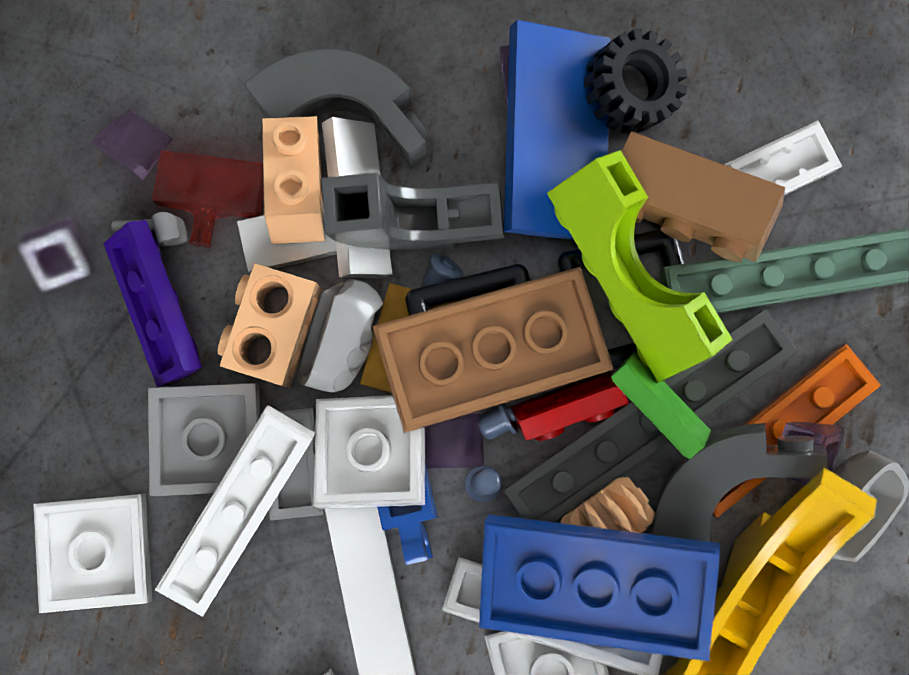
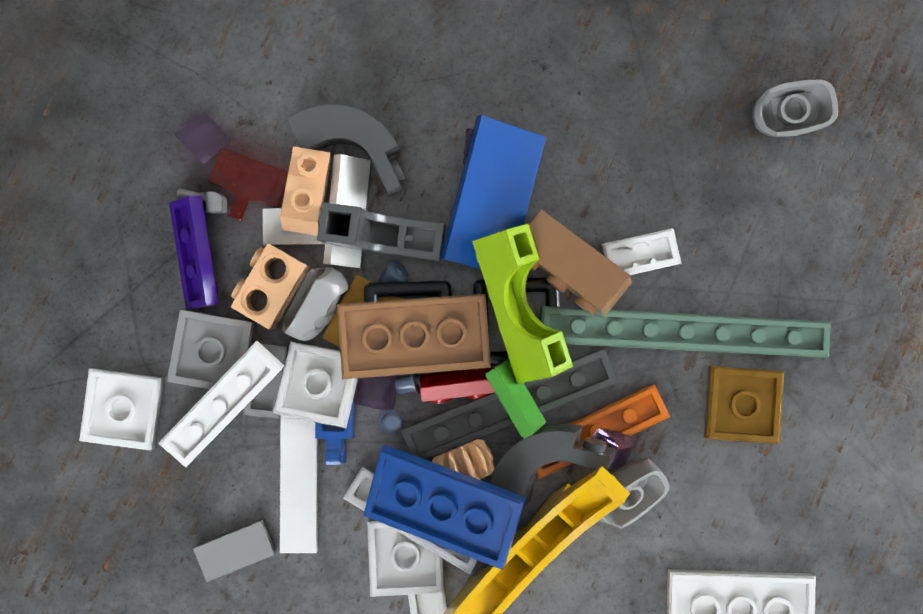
camera: 10 degrees right, 5 degrees up
slope [18,217,93,292] -> none
black tyre [584,29,688,134] -> none

